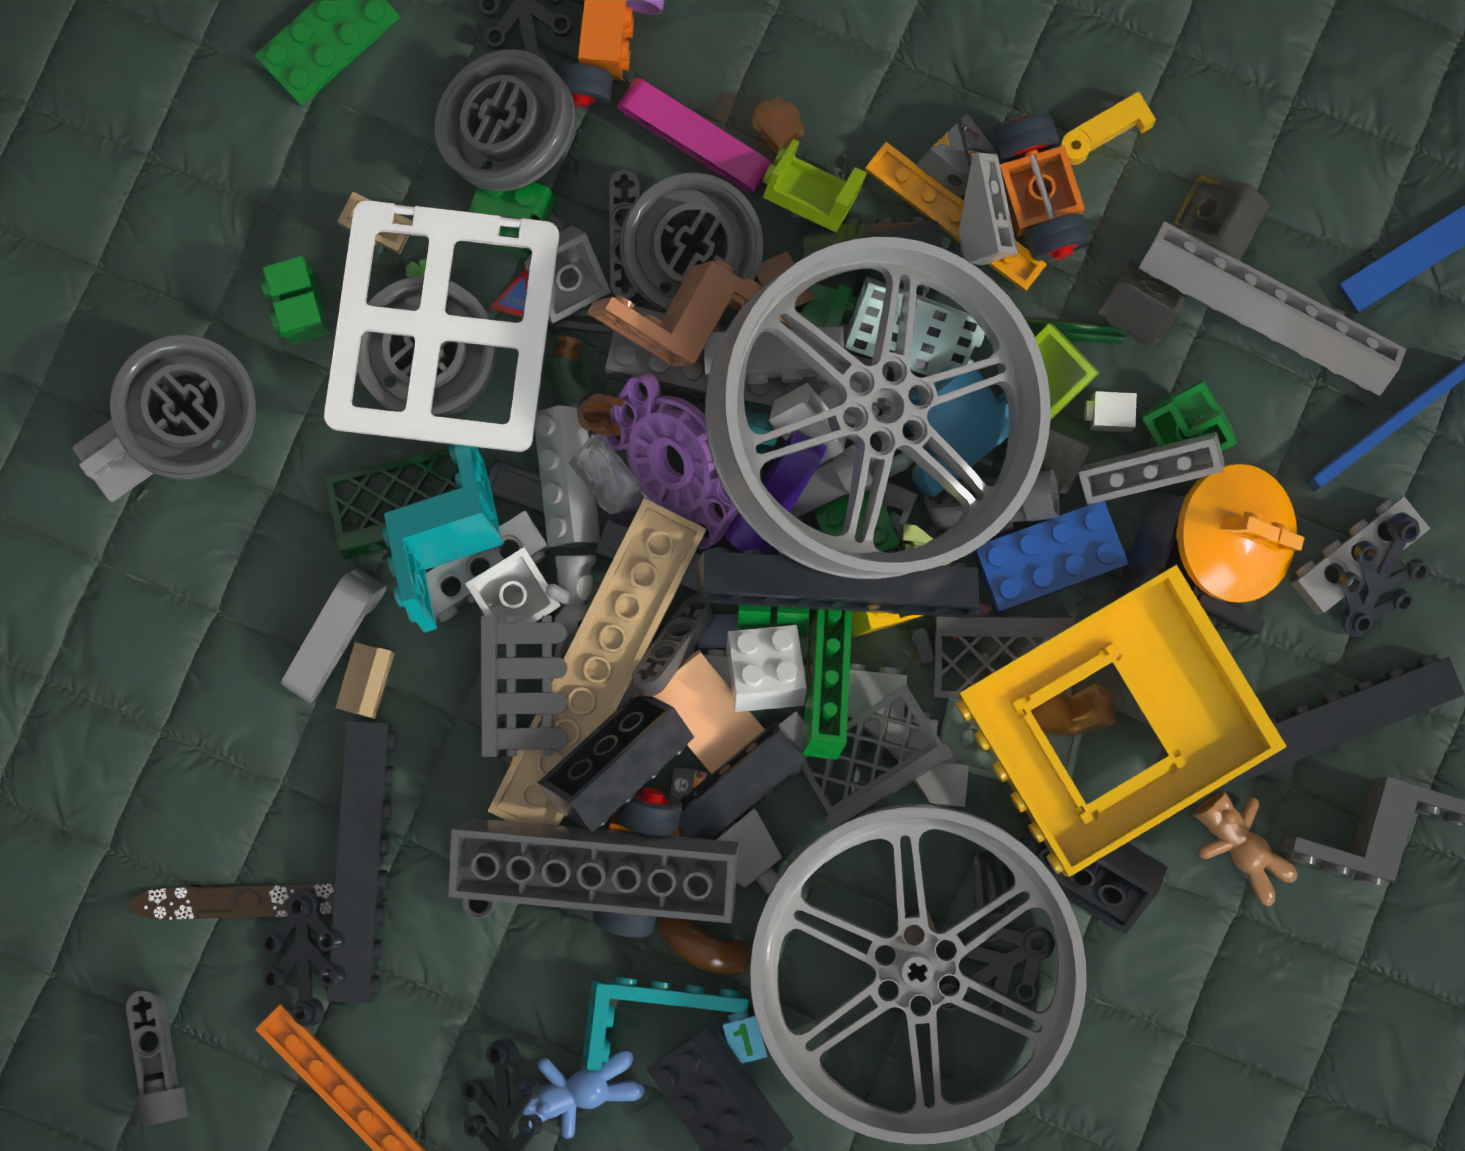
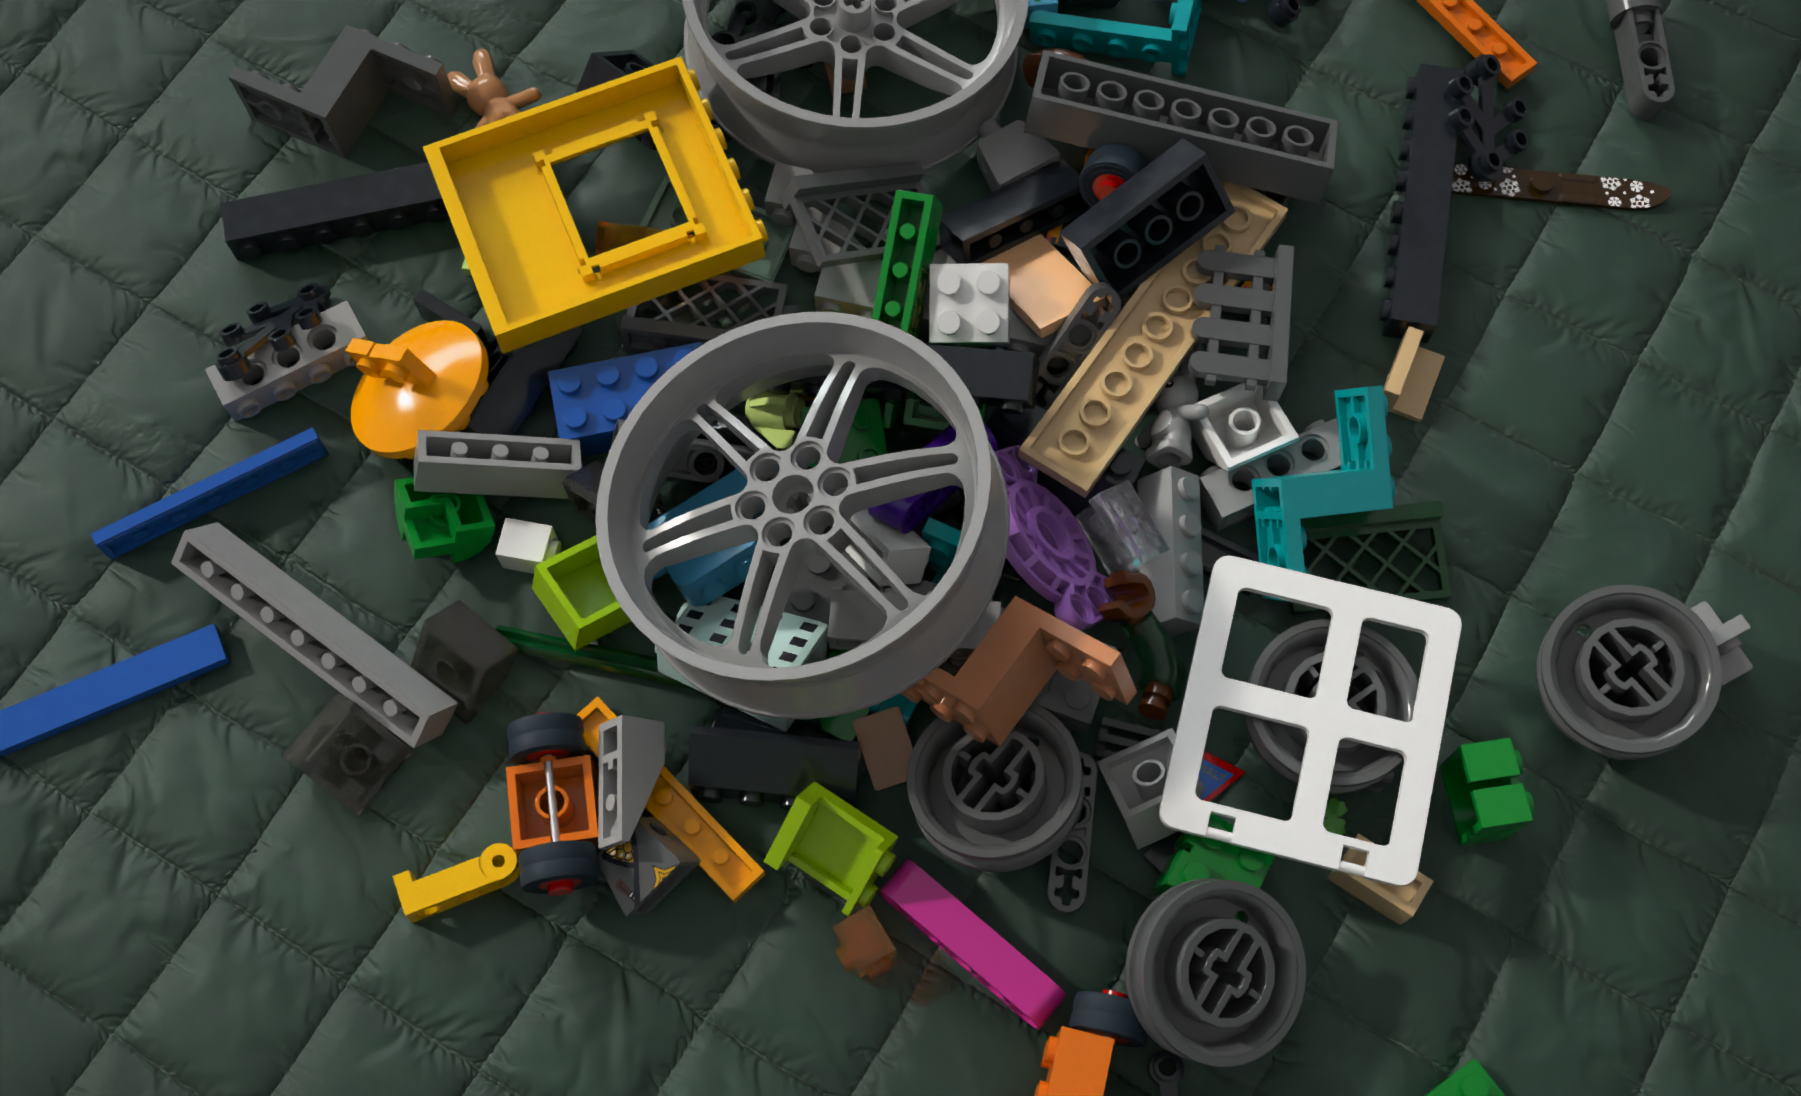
camera: 170 degrees left, 15 degrees down
light grey beam [281,568,387,703] -> none

